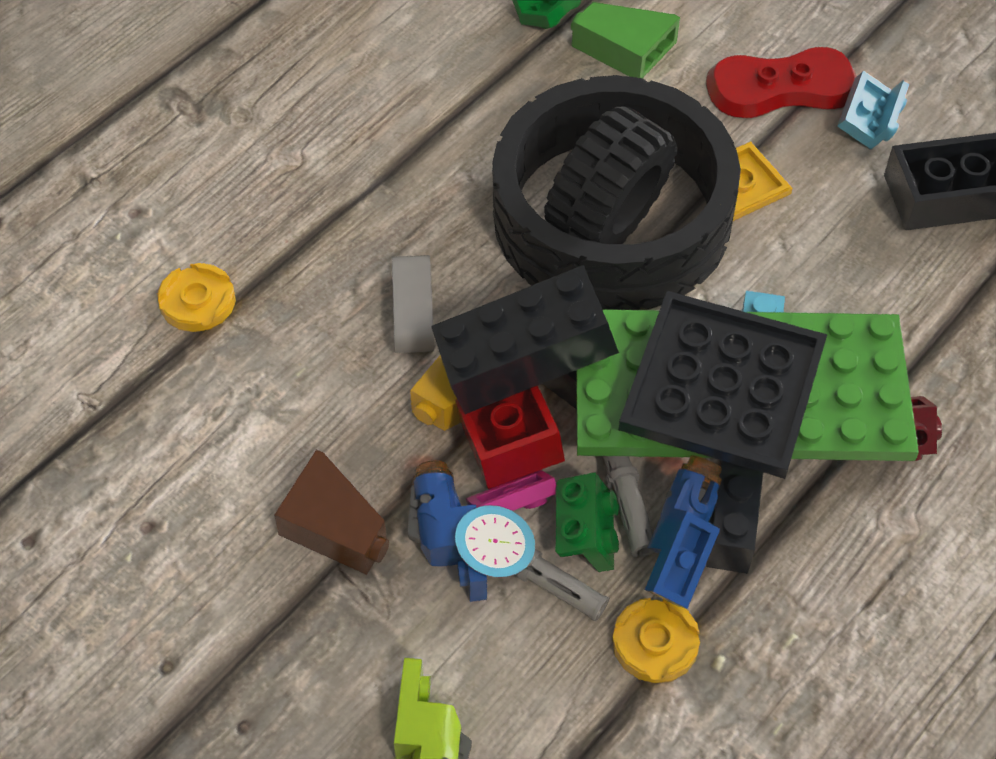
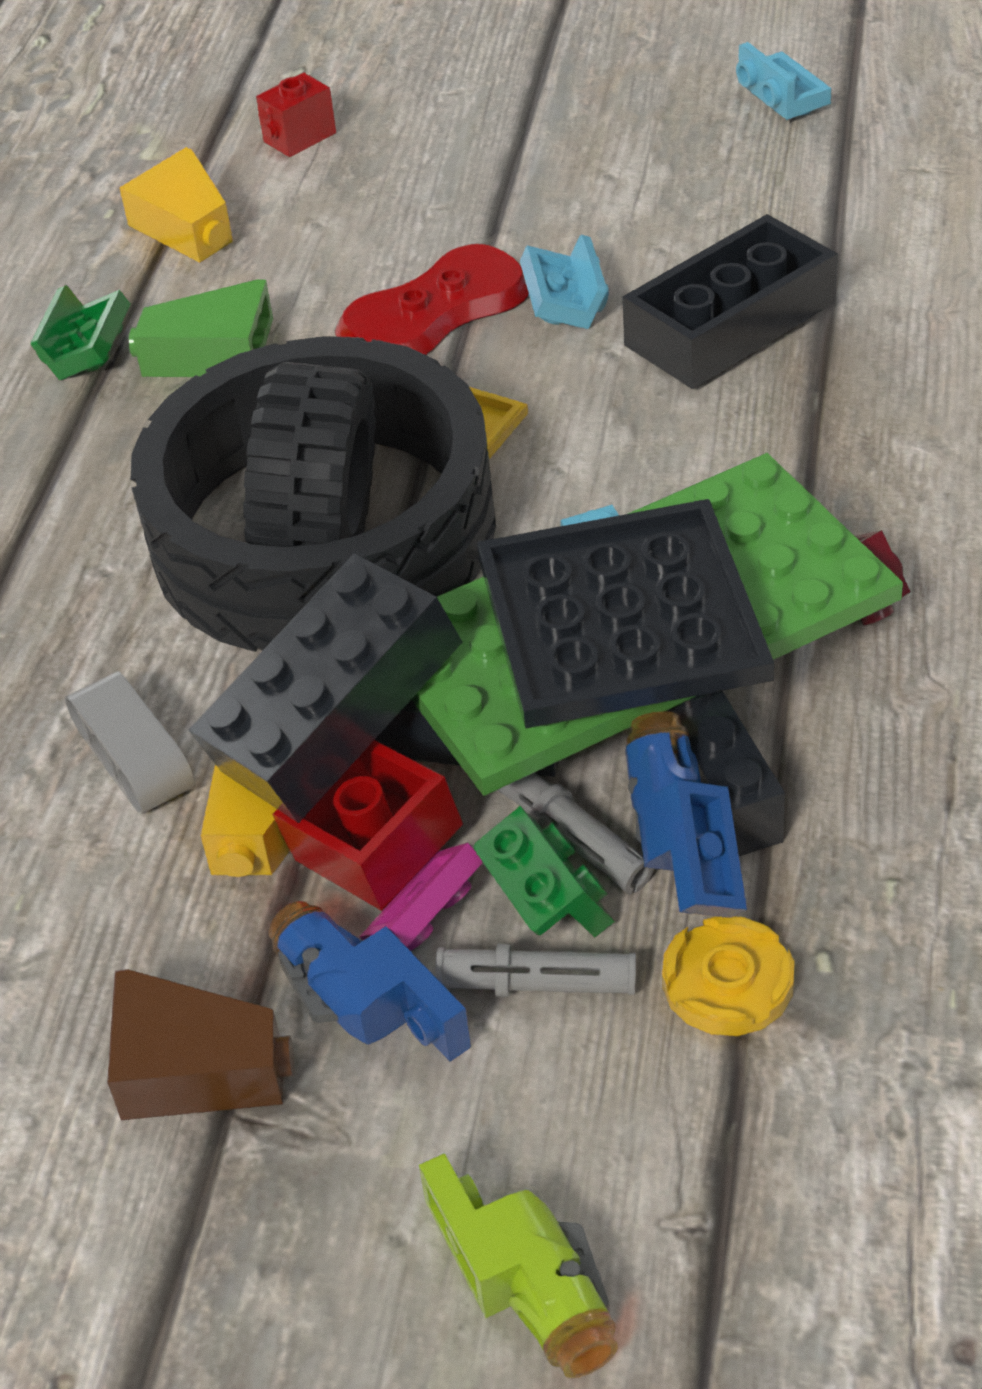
camera: 25 degrees left, 10 degrees down
sticker [455,505,535,578] -> none

